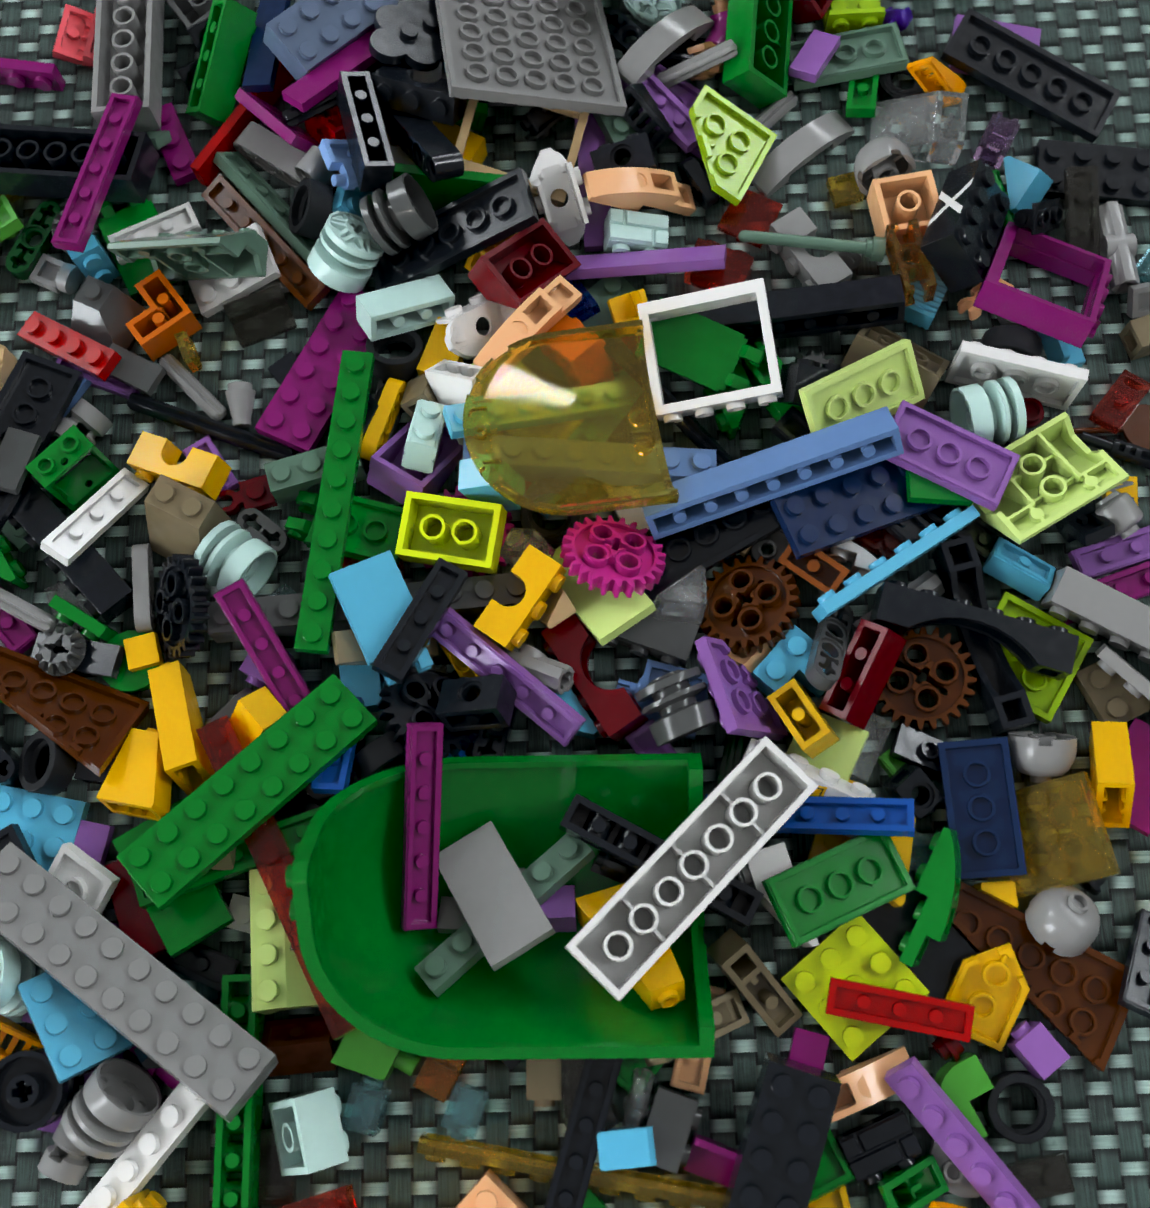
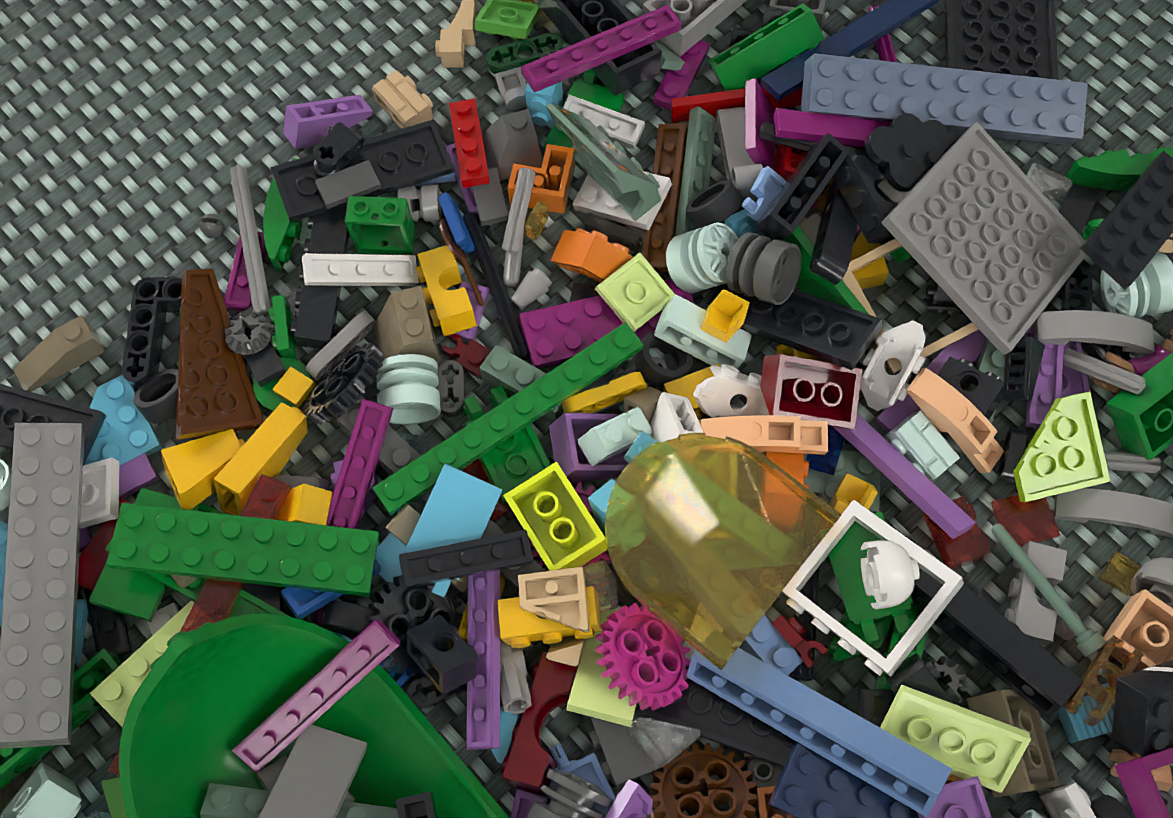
camera: 45 degrees right, 5 degrees down
copper panel [261,1015,336,1077] -> none
none -> blue tile [438,193,475,254]
none -> reddish brown piece [439,219,485,307]
none -> light grey axle [502,167,536,253]
none -> tan wing [518,567,590,633]
none -> orange brick [551,228,633,283]
none -> yellowish green tile [595,253,675,332]
none -> yellow panel [701,290,750,343]
none -> dark red plate [772,615,830,668]
none -> white cylinder [861,541,920,610]

